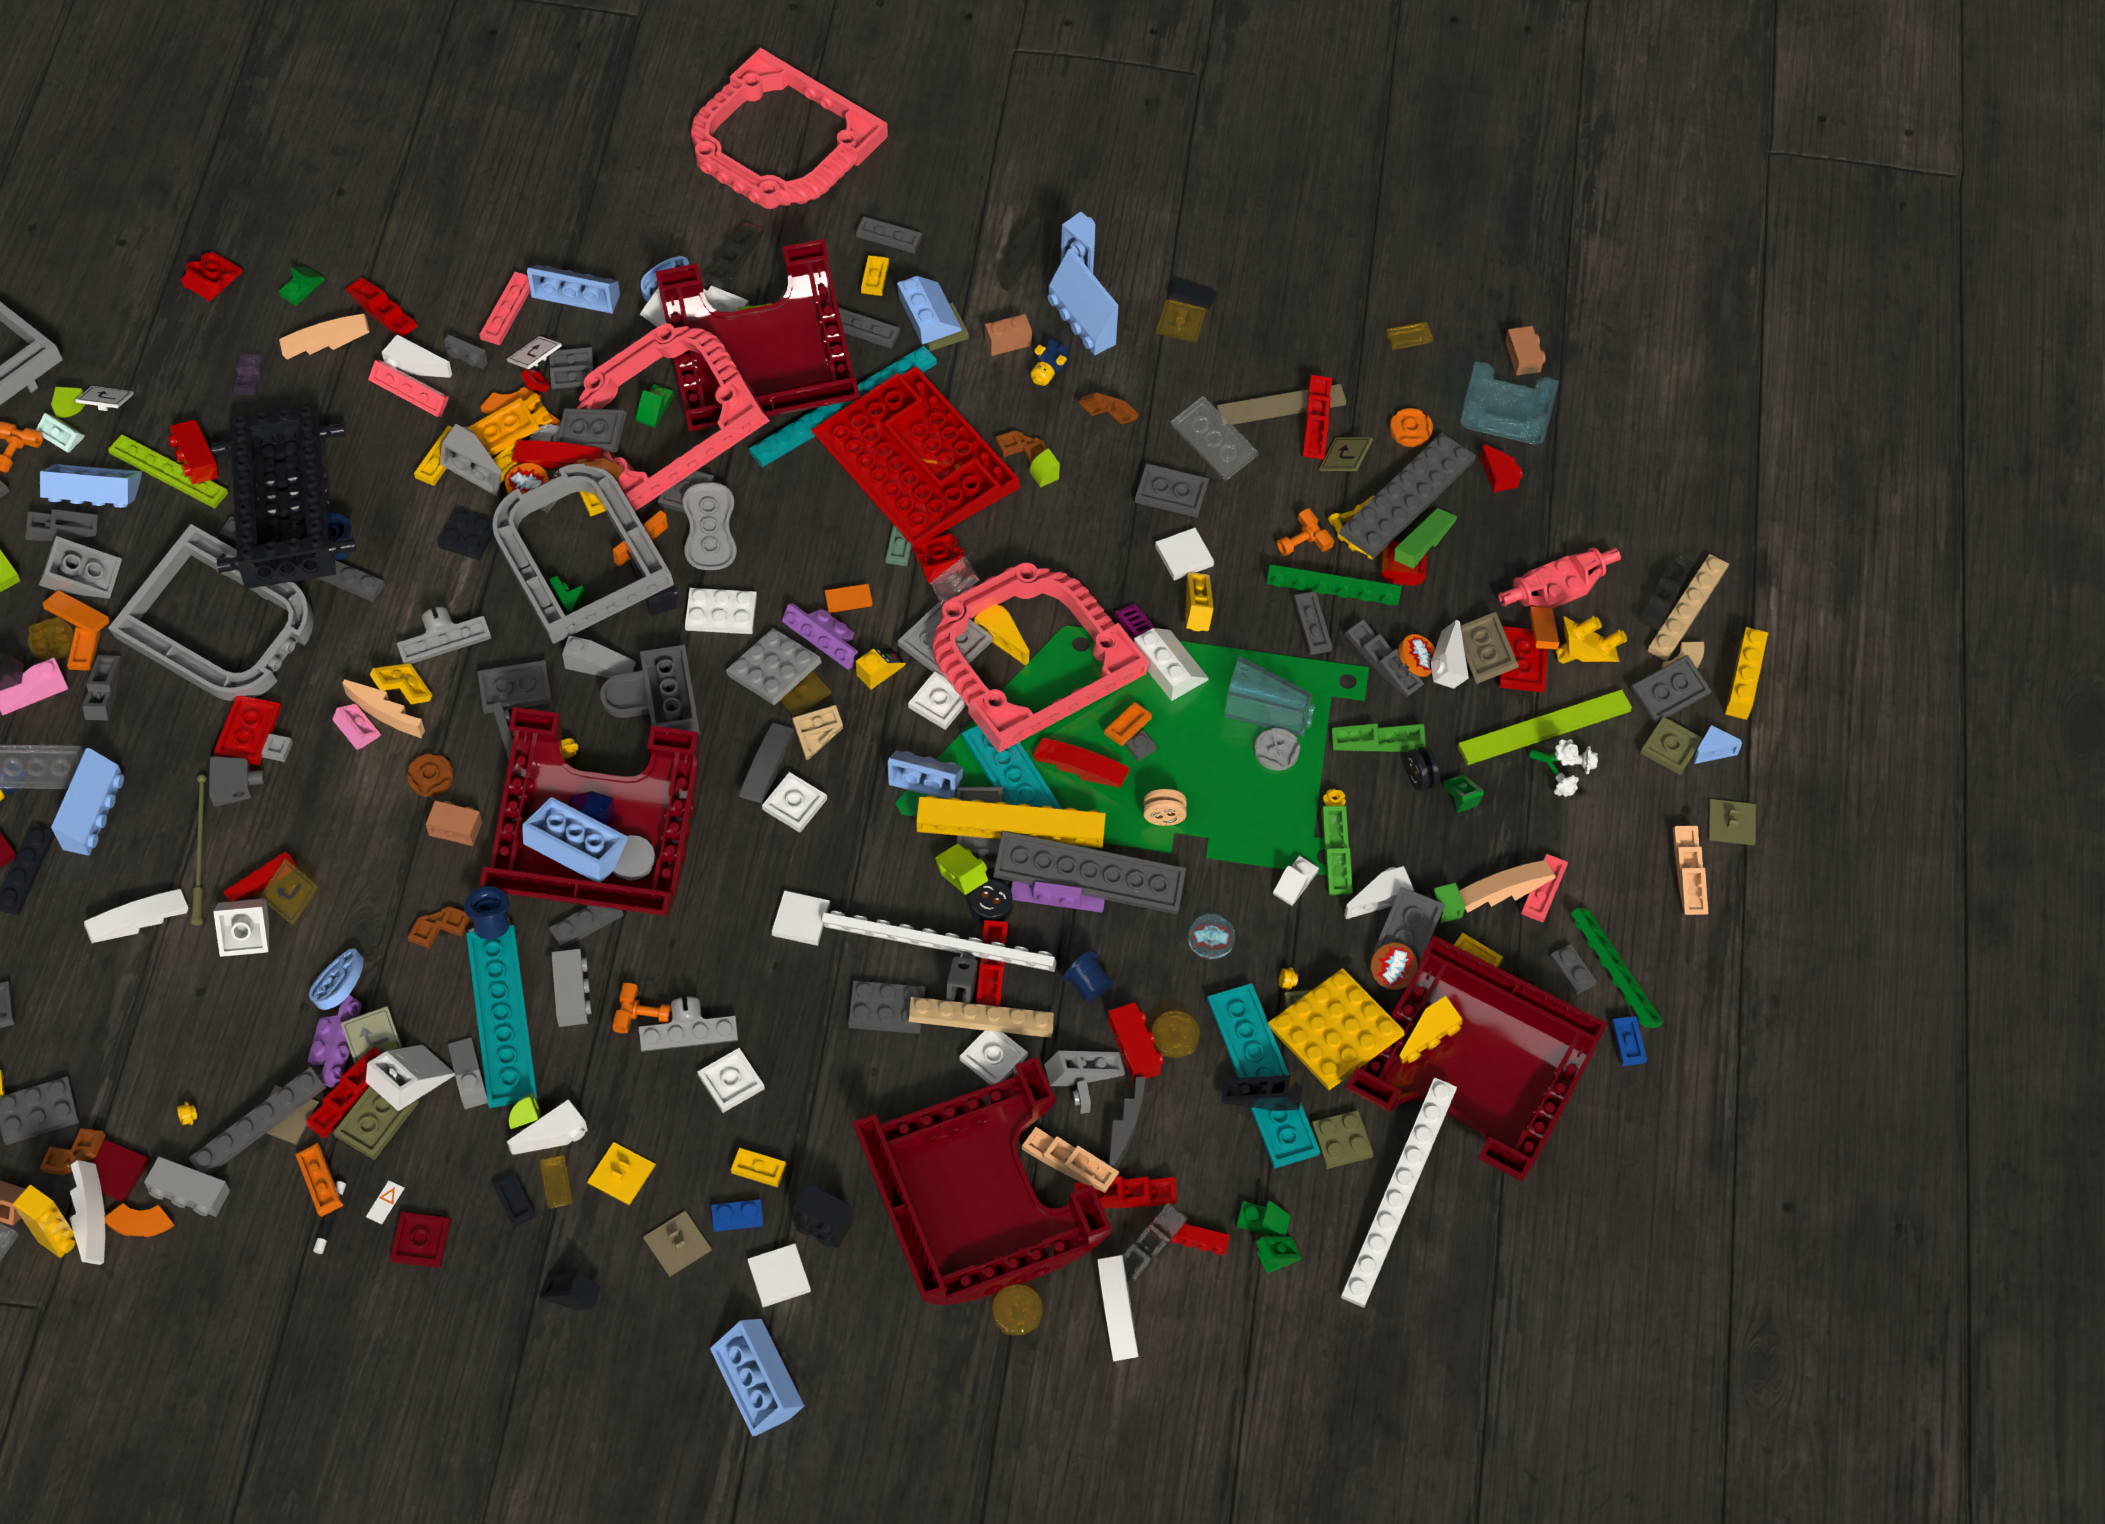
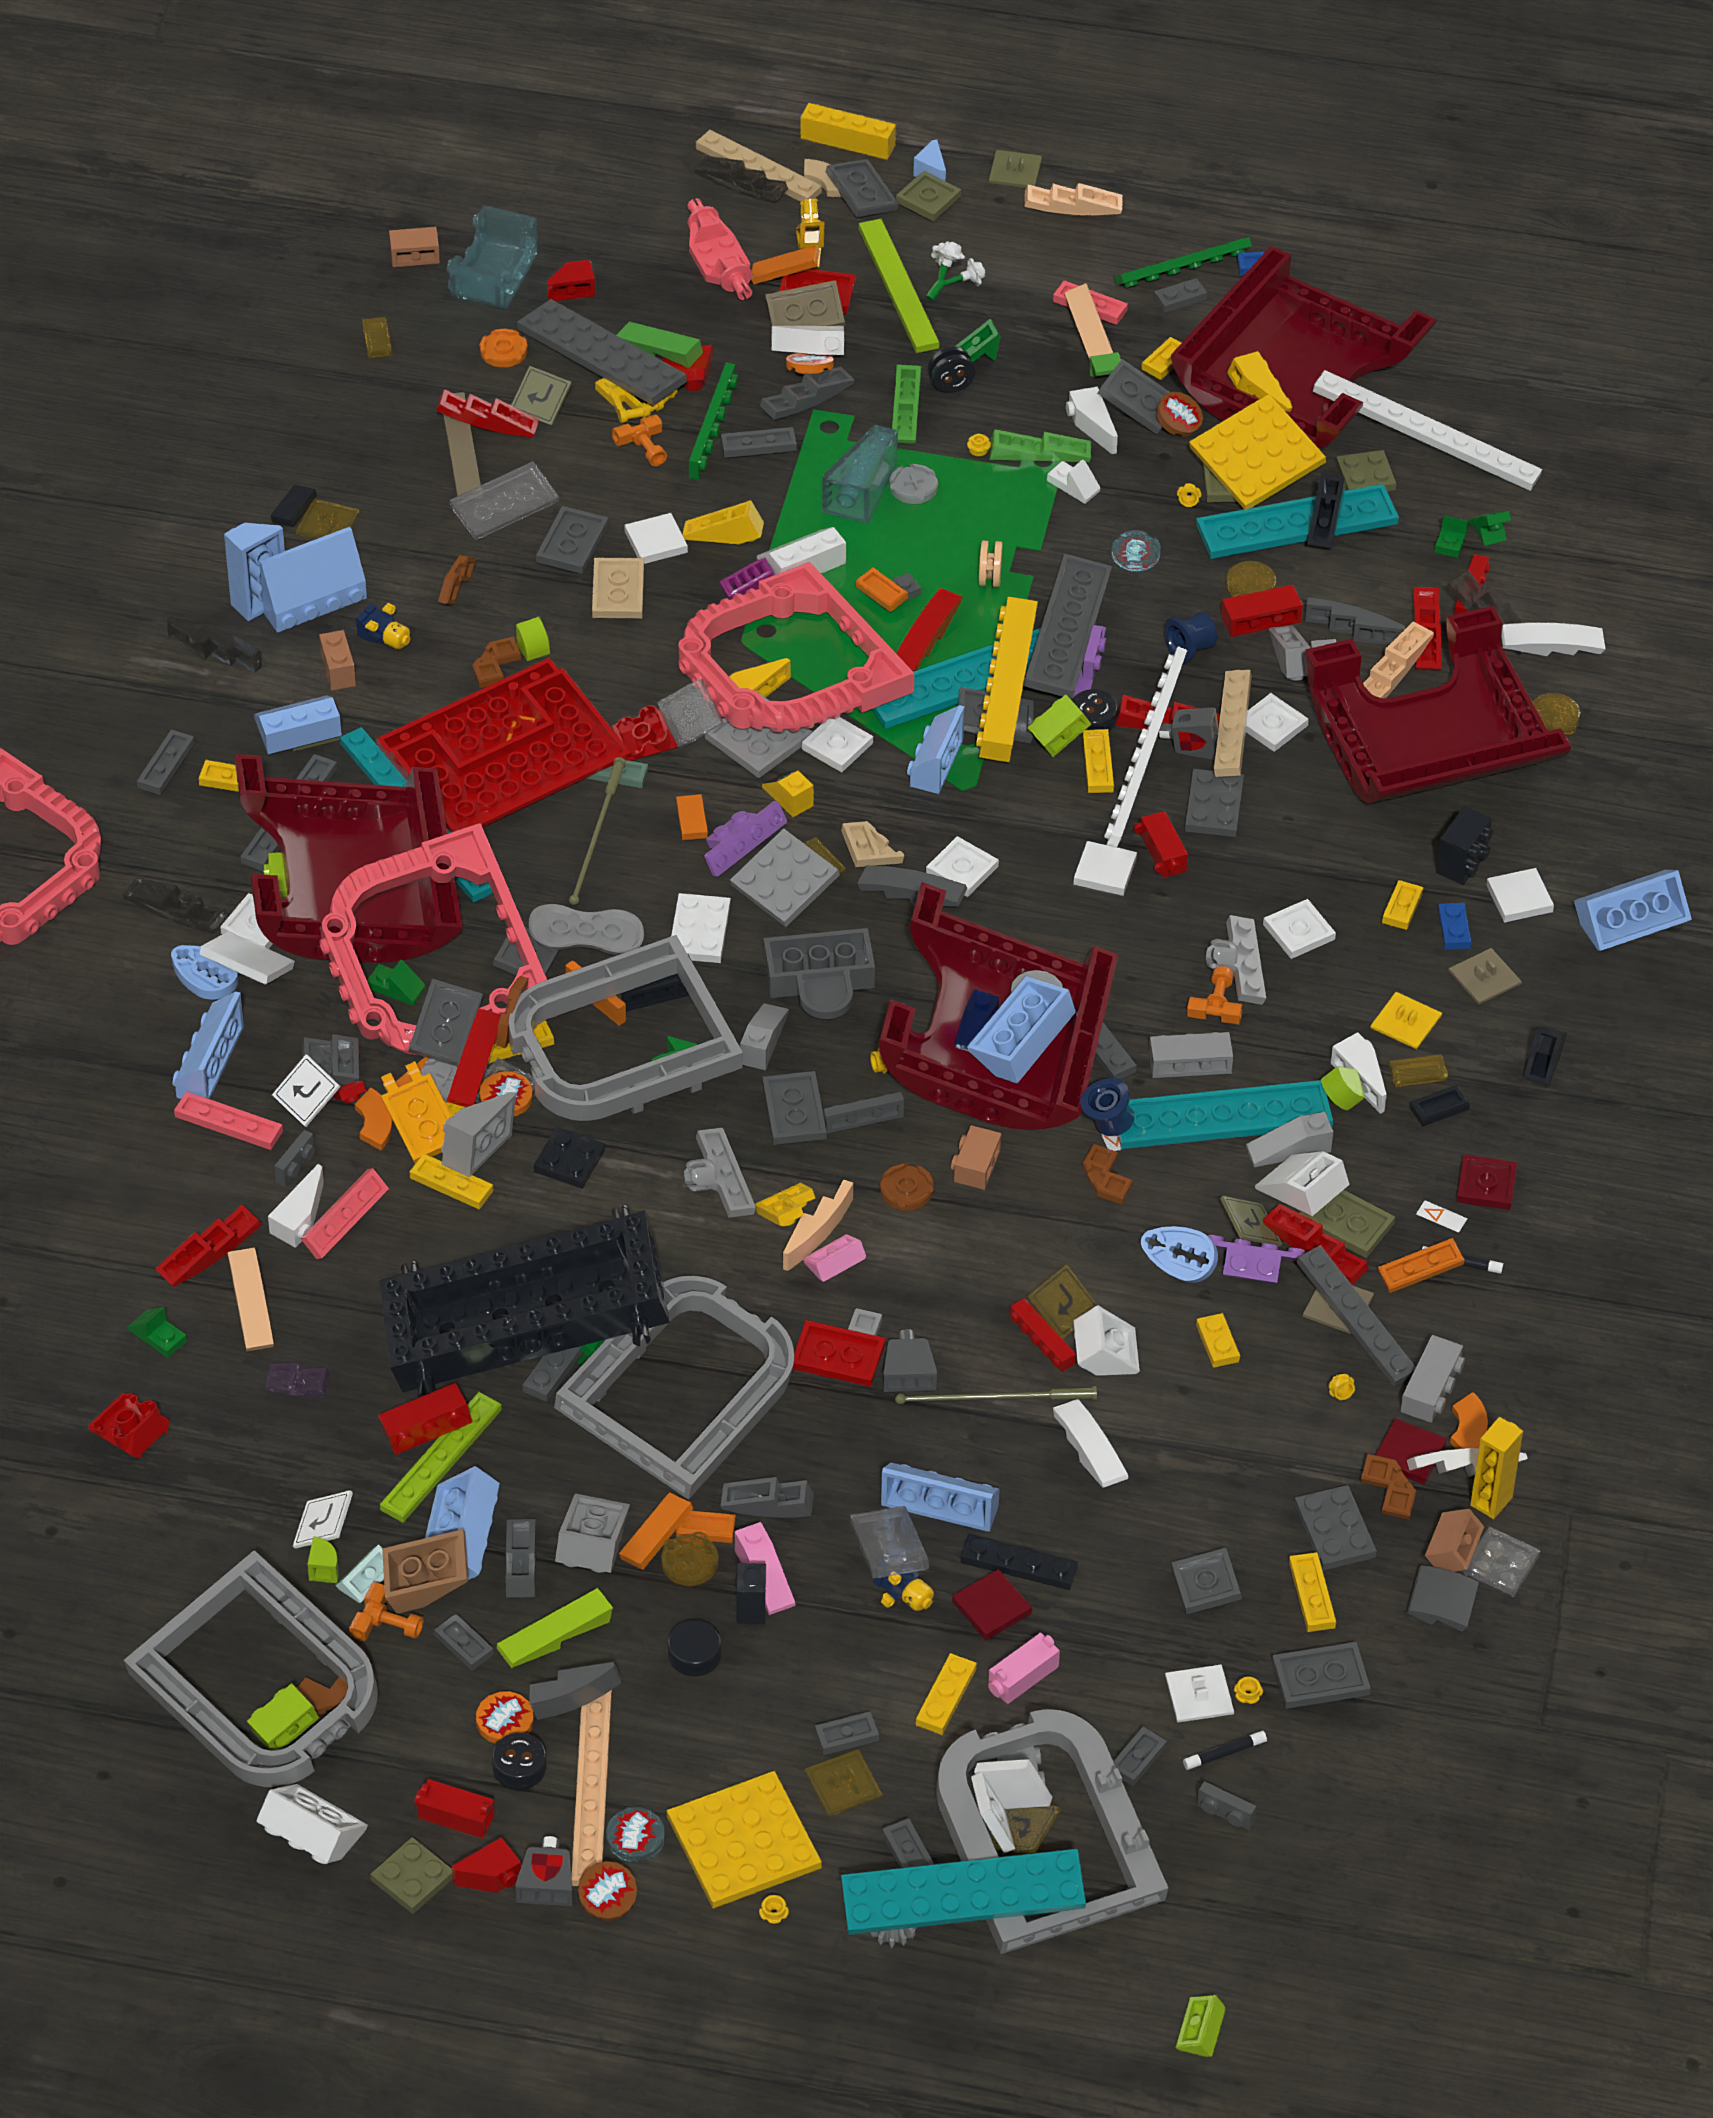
camera: 85 degrees left, 10 degrees down
none -> medium nougat slope [382,1529,468,1614]
none -> olive piece [569,757,627,905]
none -> tan plate [592,558,644,618]
none -> yellow plate [1082,729,1114,793]
none -> red brick [1133,811,1188,878]
none -> yellow plate [1196,1313,1240,1368]

